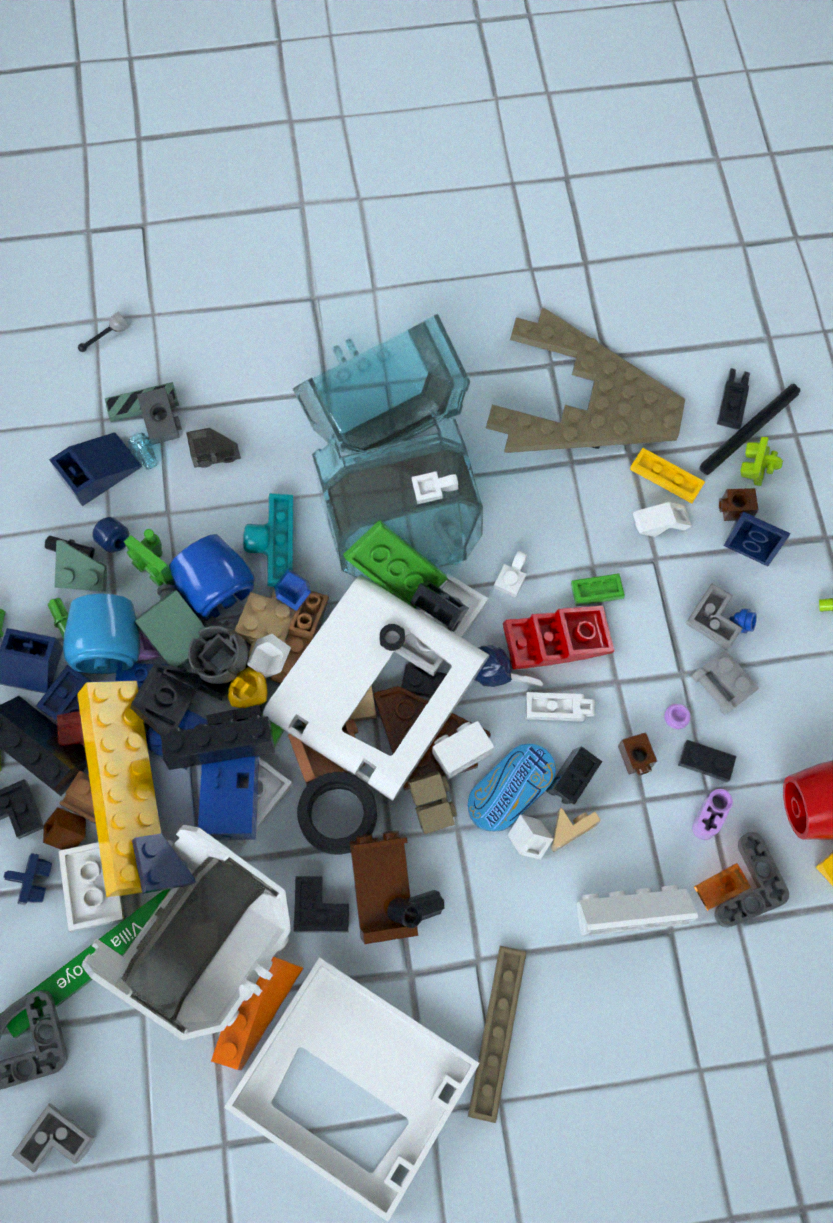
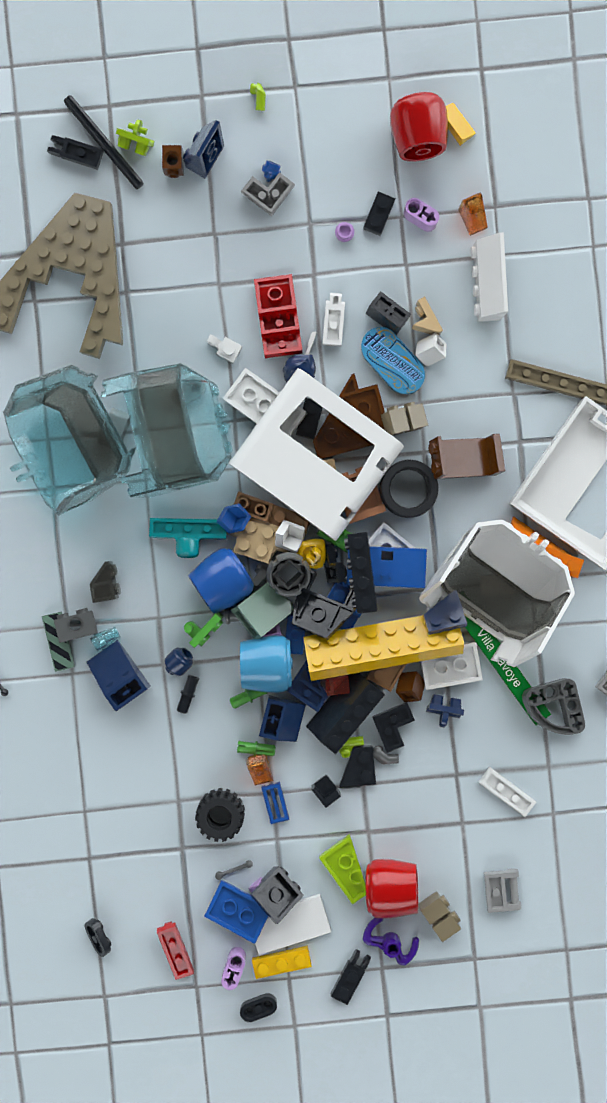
camera: 85 degrees left, 20 degrees up
sand green wing [54,540,107,591] -> none
black plate [294,876,349,933] -> none
bright green tile [343,520,448,609] -> none
black piece [379,624,405,651] -> none
black piece [387,890,445,928] -> none
black hinge [410,581,469,632] -> none
white plate [411,471,458,504] -> none
white brick [432,721,494,779] -> none
bright green plate [571,573,625,606] -> none
reddish brown brick [618,732,657,776] -> none
yellow plate [630,448,705,504] -> none
white slope [633,502,692,537] -> none
light grey plate [691,650,759,715] -> none
dark grey beam [714,832,789,928] -> none

